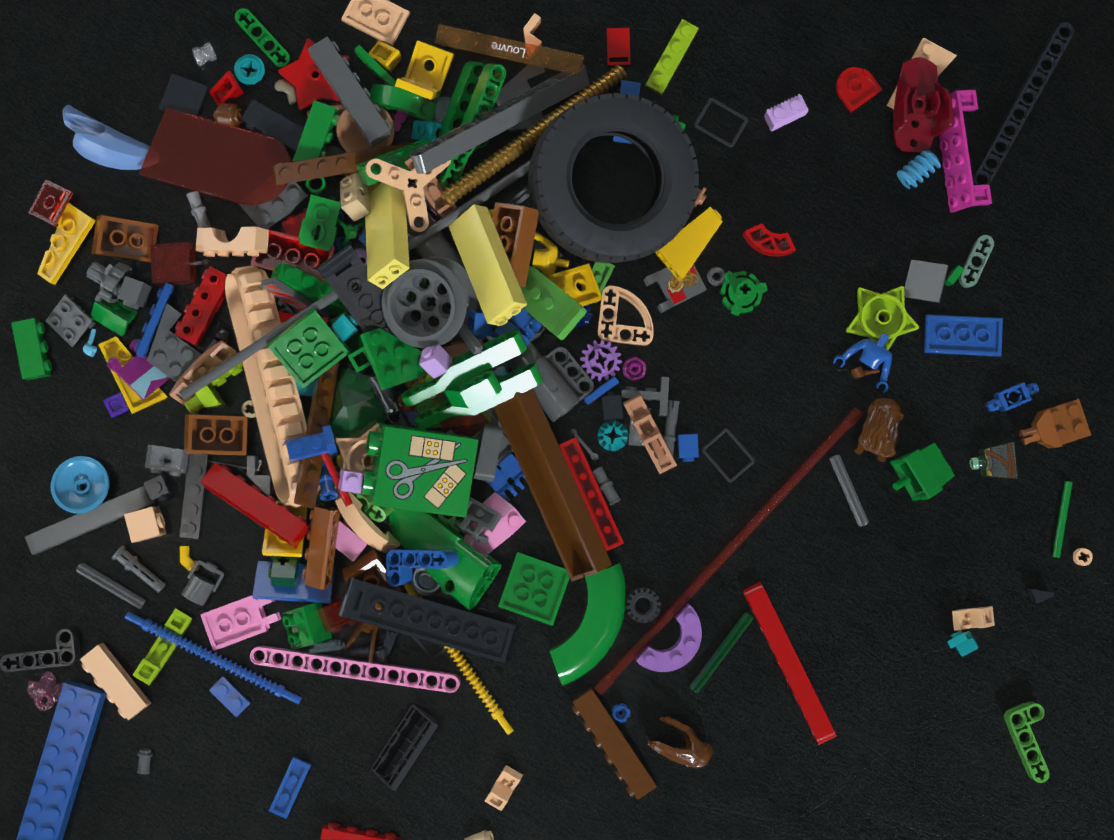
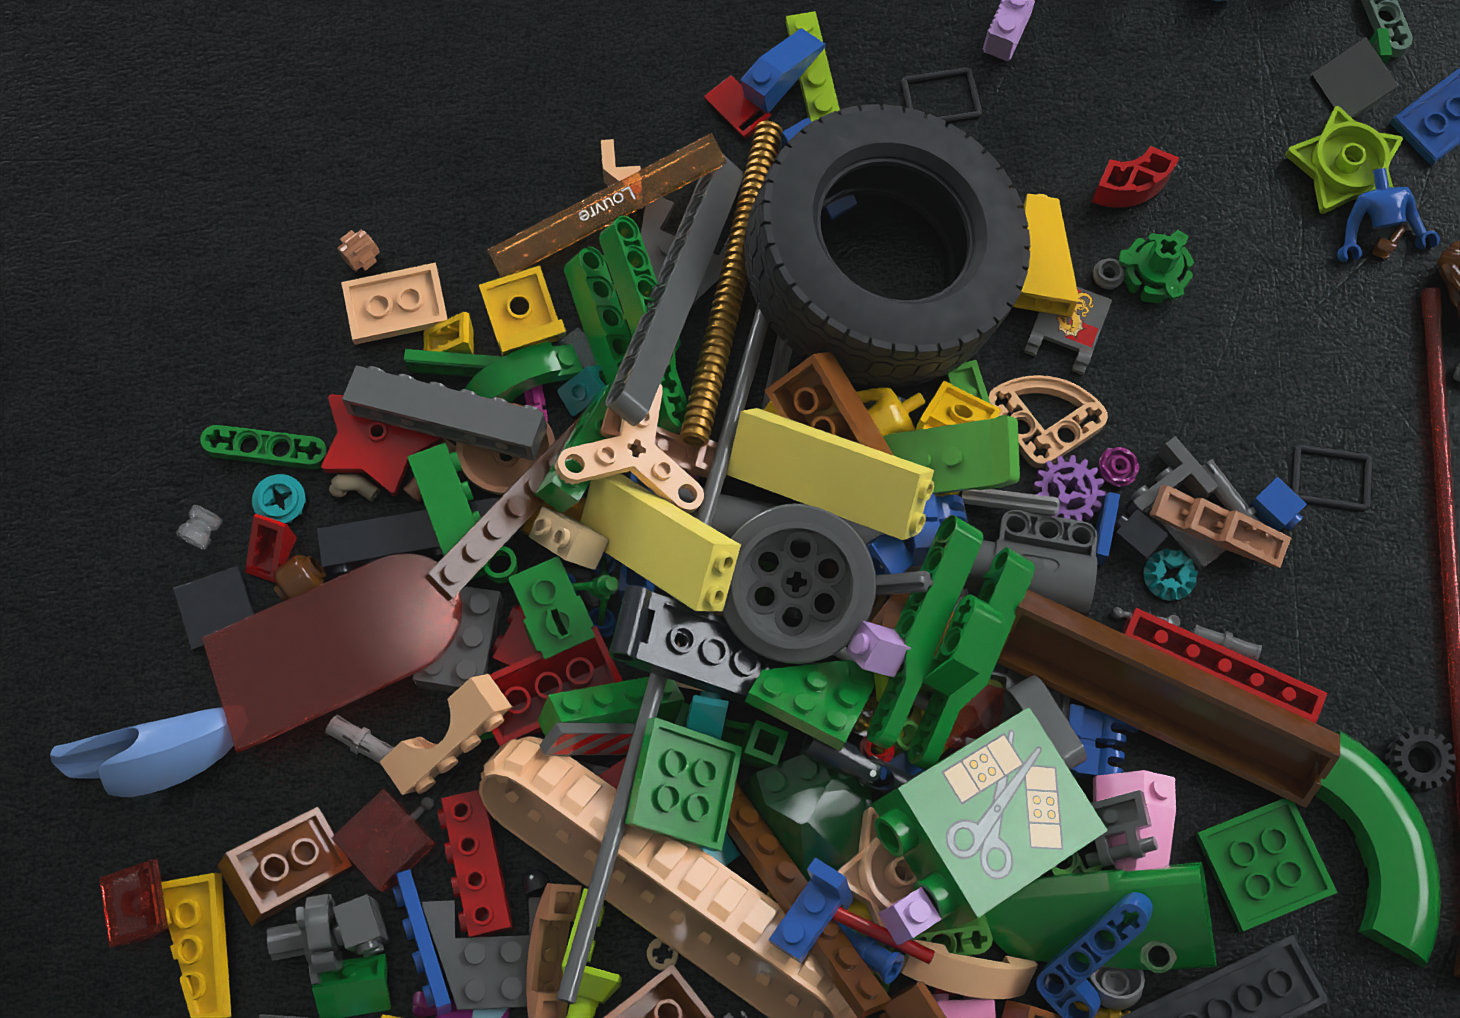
camera: 40 degrees left, 15 degrees down
none -> blue slope [741,28,826,114]
none -> light grey axle [962,489,1060,516]

